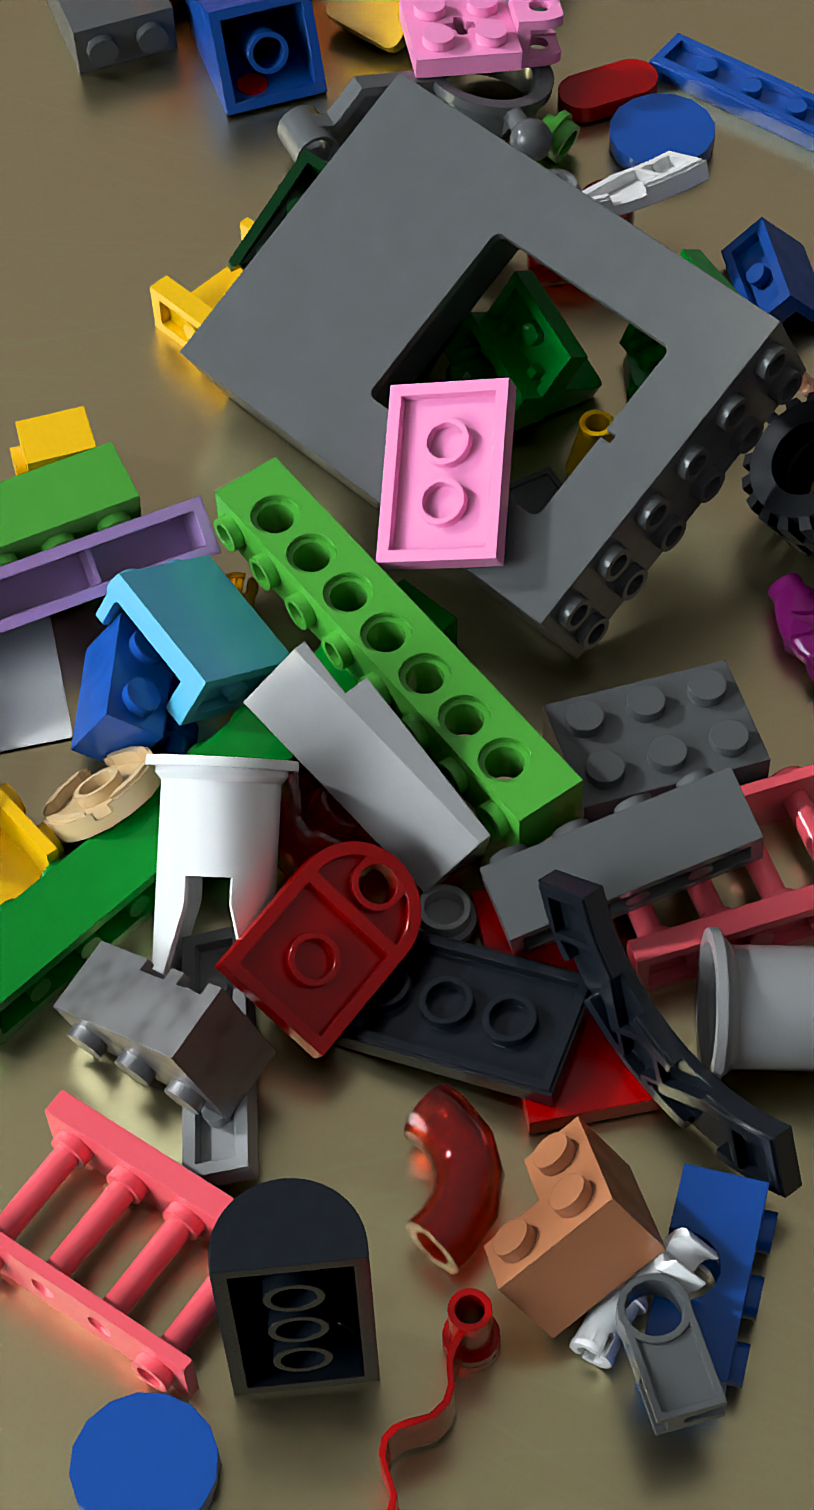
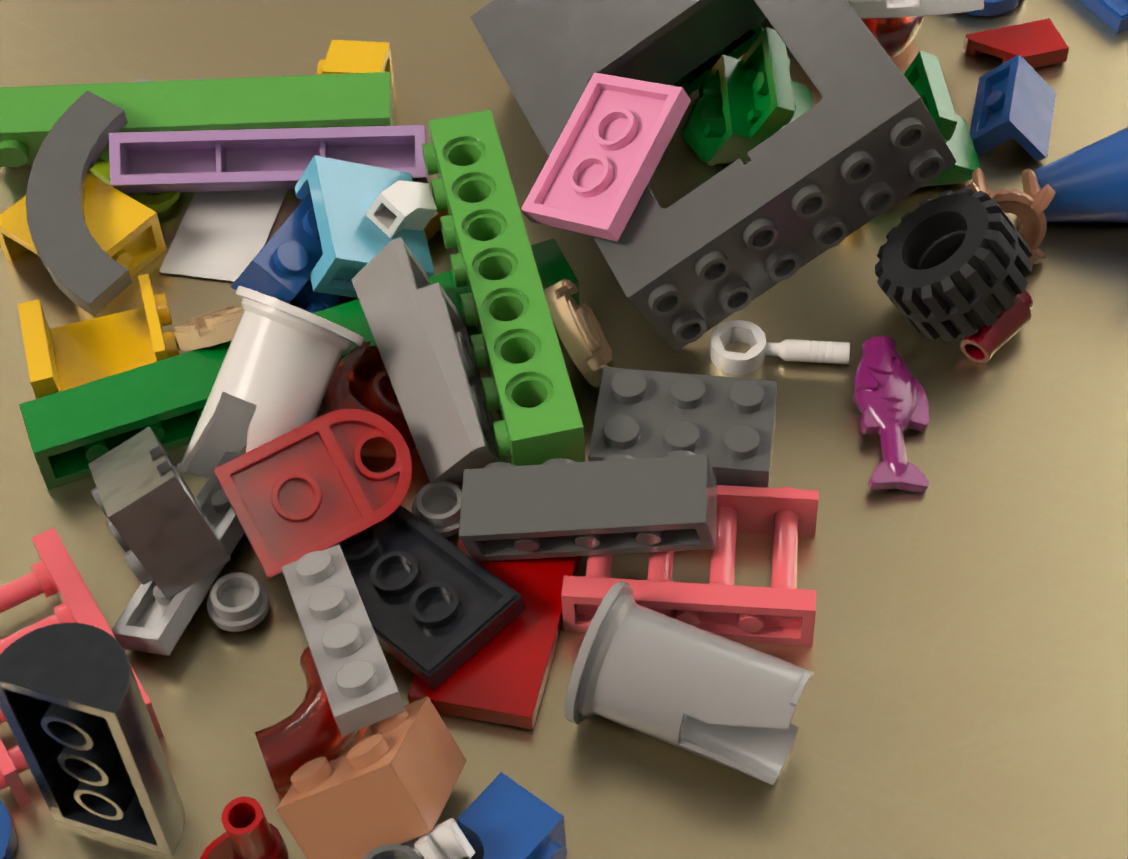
camera: 25 degrees right, 5 degrees down
black tile [538,869,802,1198] -> none
none -> light grey plate [207,572,270,632]
none -> light grey plate [281,544,406,736]
none -> white piece [366,180,437,238]
none -> tan tile [544,279,616,388]
none -> white piece [710,320,850,375]
none -> red tile [963,18,1069,68]

